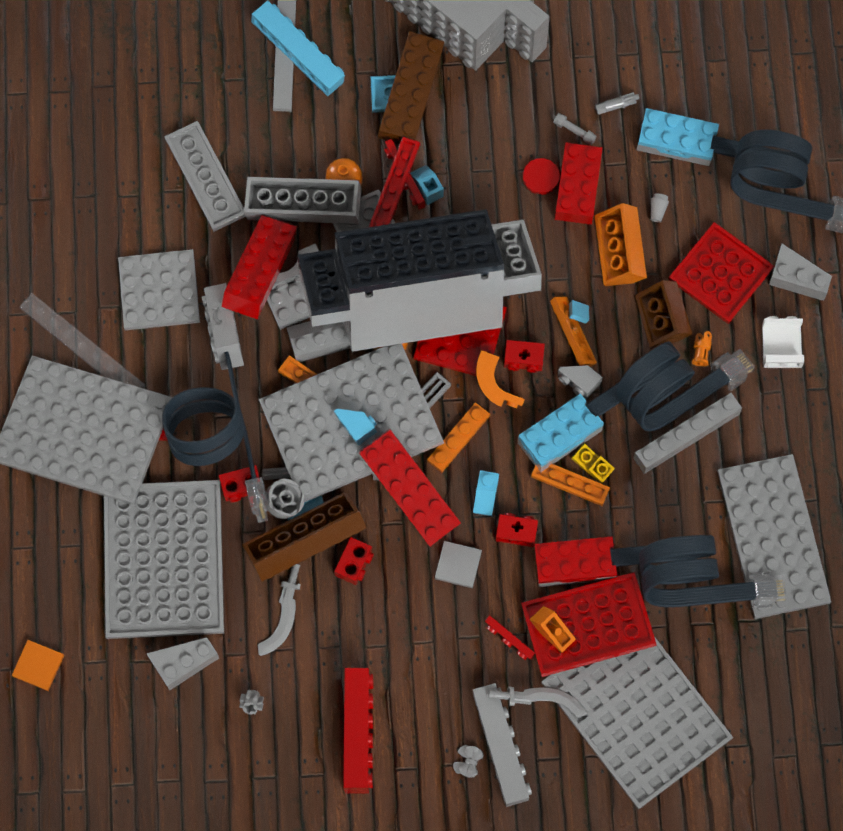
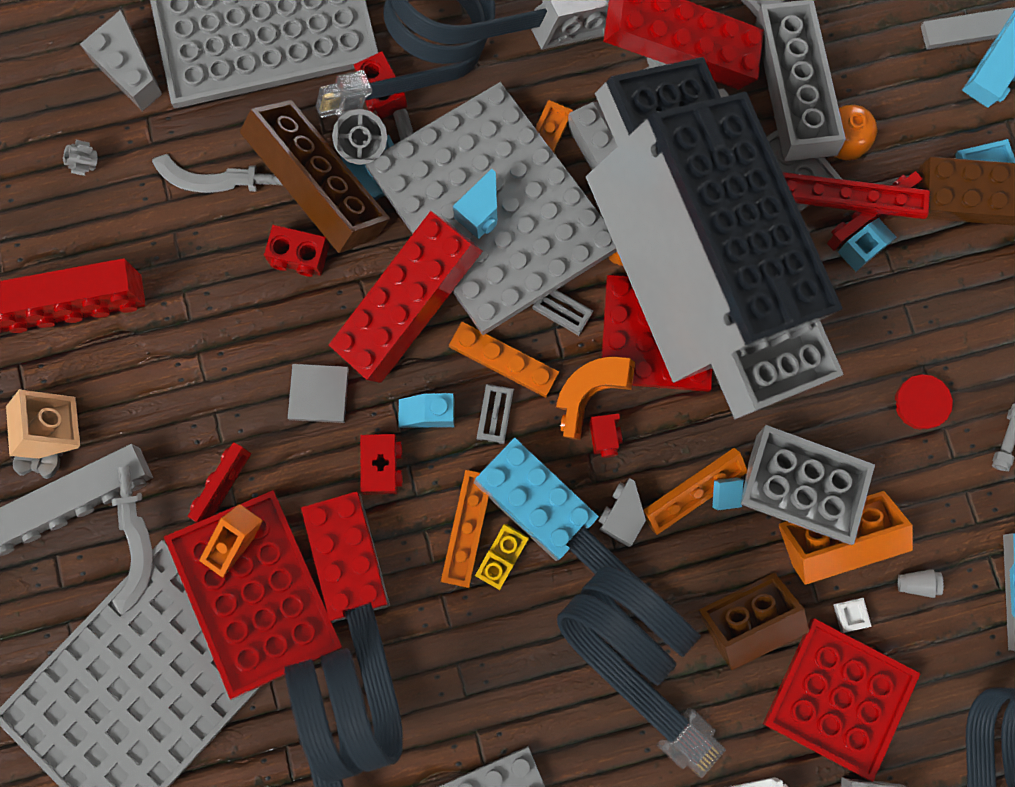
camera: 75 degrees right, 5 degrees up
red brick [504,340,545,373] -> none
red brick [555,143,603,225] -> none
light grey brick [634,393,742,474] -> none
orange piece [692,331,712,366] -> none
none -> light nougat slope [6,389,80,459]
none -> light grey tile [477,384,514,444]
none -> red brick [589,413,622,458]
none -> light grey slope [741,425,875,545]
none -> white tile [833,598,872,633]

